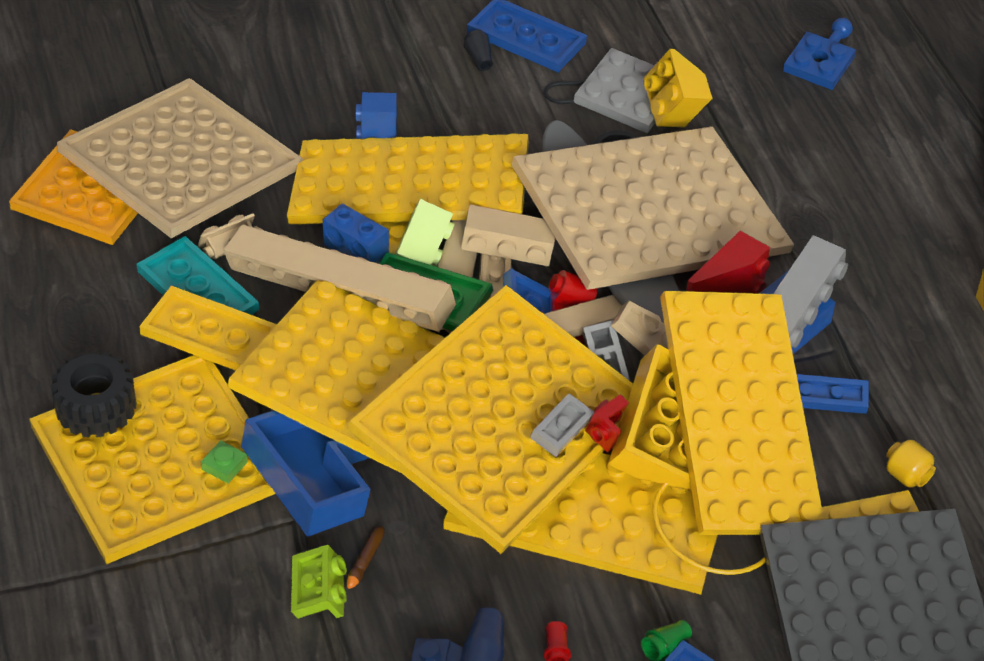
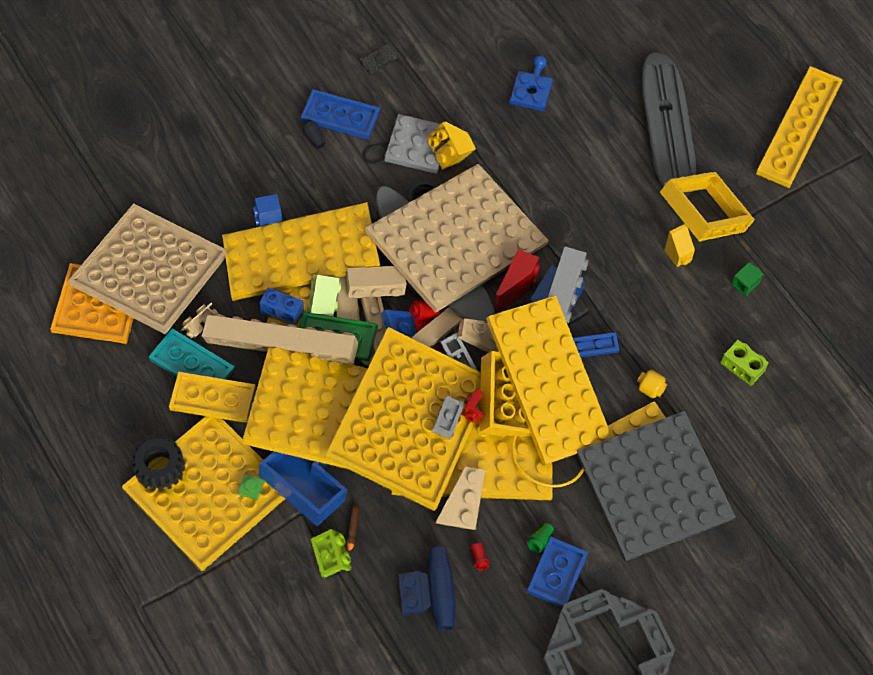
camera: 15 degrees left, 15 degrees up
none -> tan wing [435,467,485,530]

